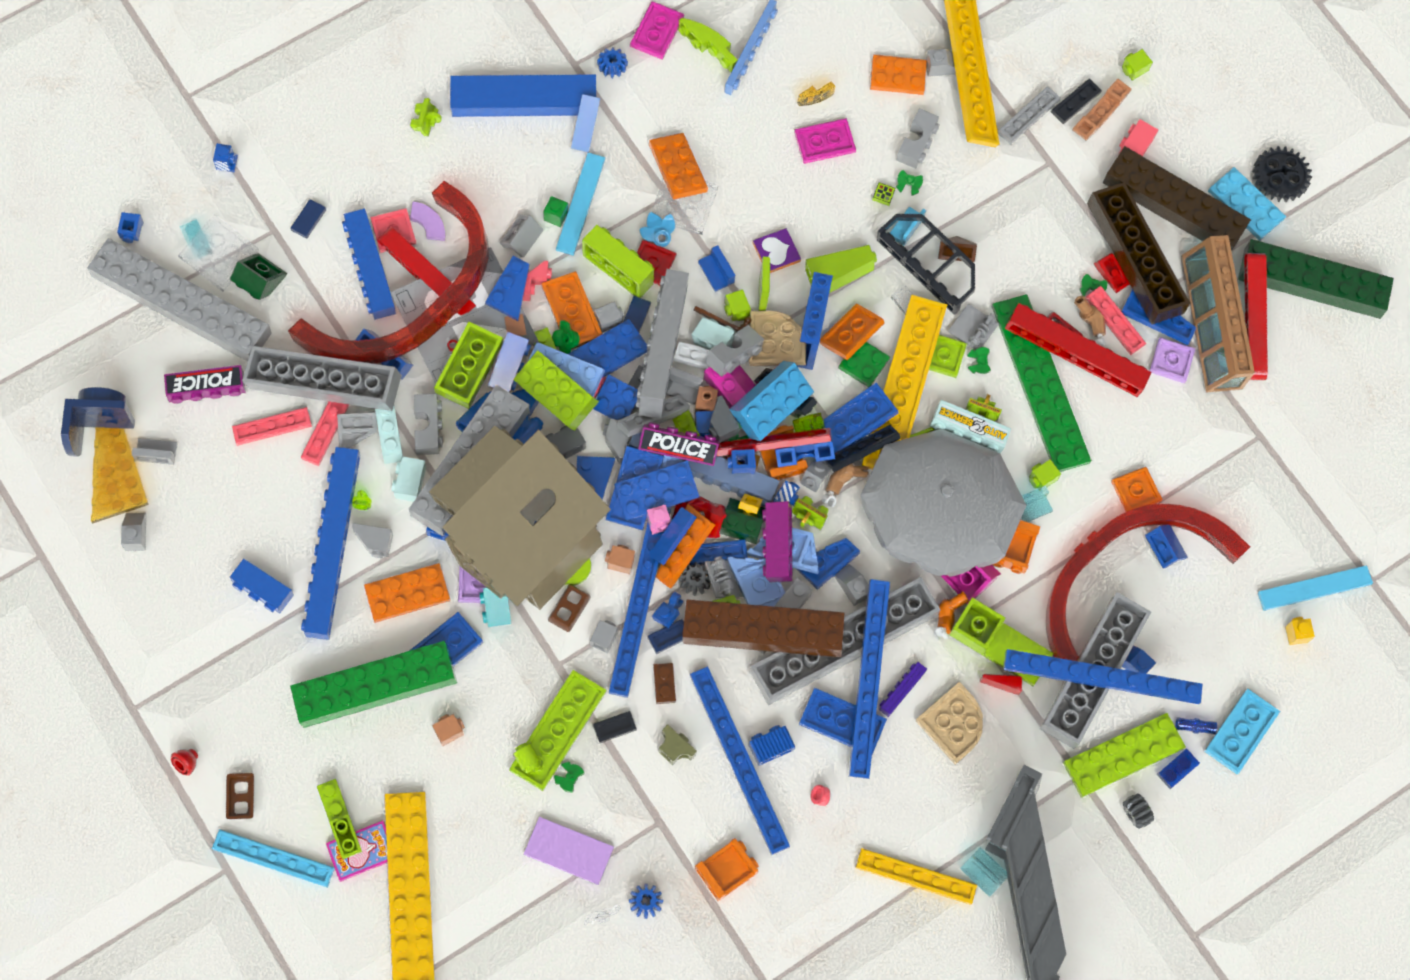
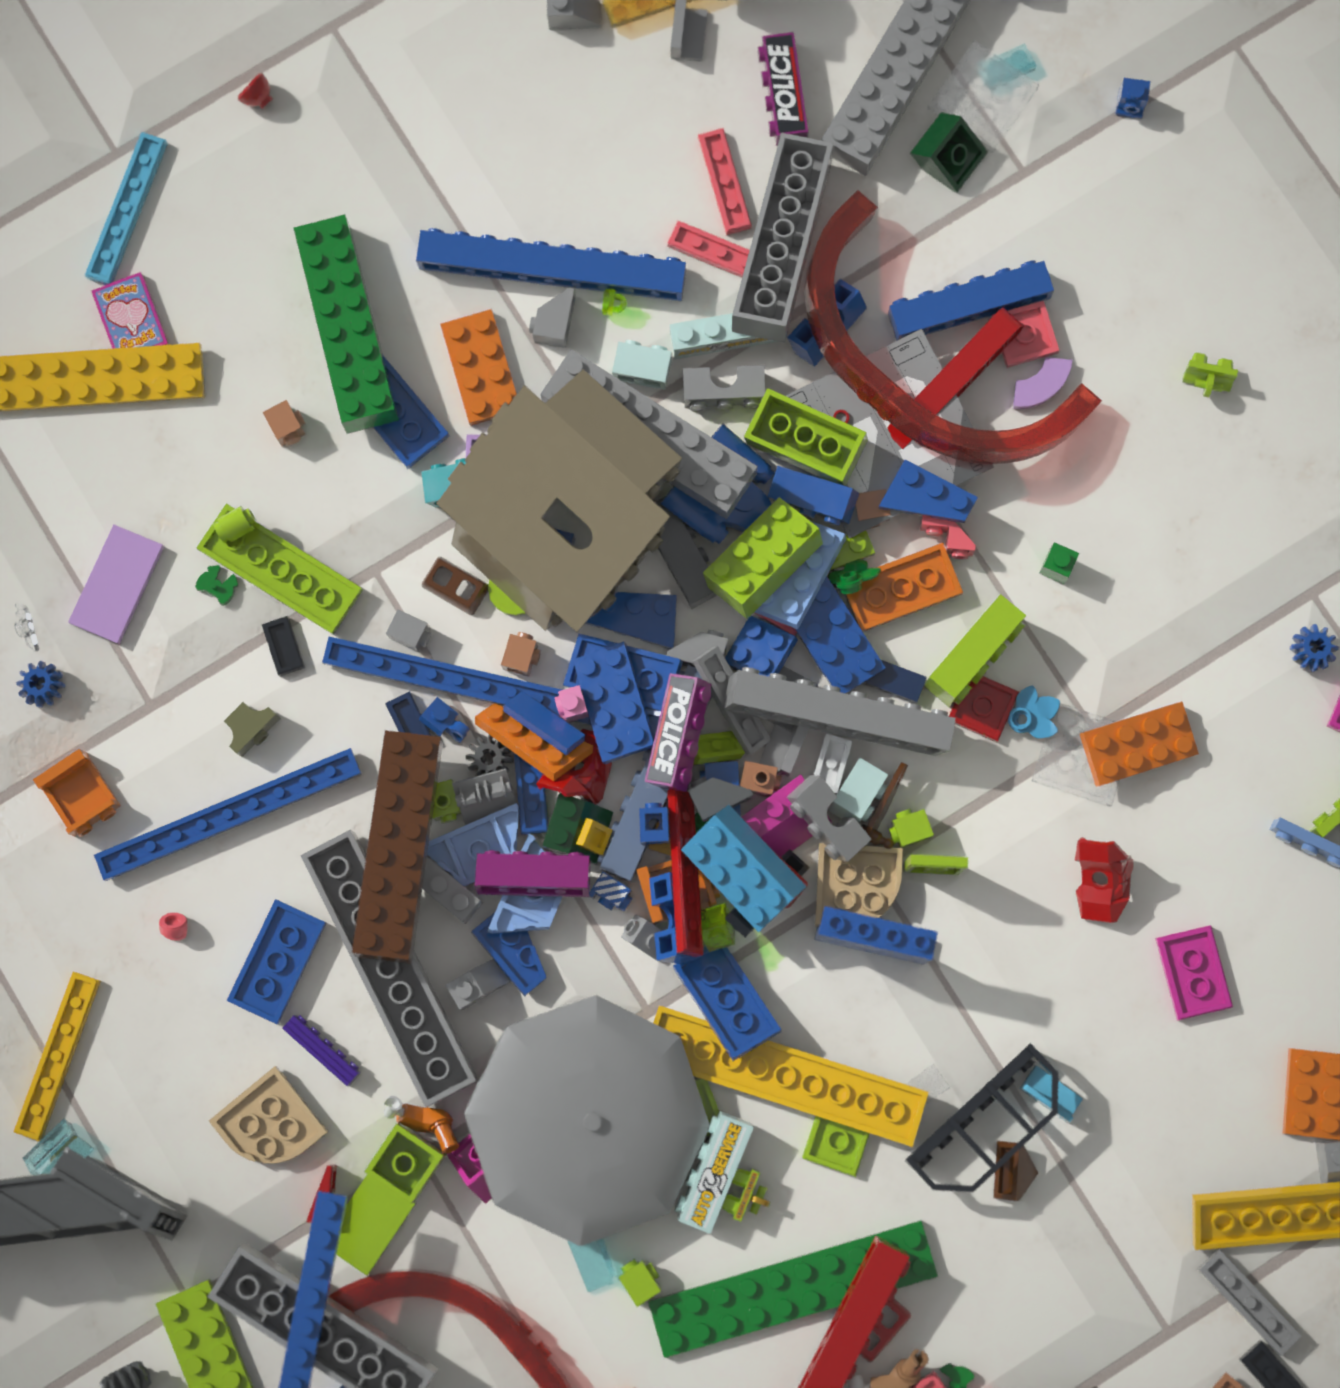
camera: 105 degrees right, 10 degrees up
reddish brown piece [226,773,254,820] -> none
blue brick [230,559,294,614] -> none
dark blue tile [290,199,326,239] -> none
lime slope [317,779,362,859] -> none
light grey wing [337,412,377,448] -> none
blue tile [450,74,596,117] -> none
light grey panel [499,215,543,257] -> none
medium azure tile [556,153,605,256] -> none
tile [571,94,600,152] -> none
light grey brick [594,301,624,333] -> none
reddish brown plate [653,663,676,704] -> none
blue panel [698,245,736,292] -> none
blue brick [749,725,795,766] -> none
tile [753,228,801,273] -> none
lime hips [792,496,829,530] -> none
clear yellow slope [797,81,836,106] -> none
lime slope [805,245,877,293] -> none
orange plate [820,303,885,360] -> none
medium nougat arm [822,464,868,507] -> none
black tile [825,425,901,472] -> none
green plate [838,342,890,388] -> none
blue plate [848,579,890,779] -> none
tile [872,182,896,206] -> none
light grey arch [896,108,940,169] -> none
green piece [896,170,923,196] -> none
light grey hinge [948,304,999,350] -> none
green piece [967,347,991,374] -> none
orange panel [992,520,1040,574] -> none
none -> red piece [1074,837,1134,923]

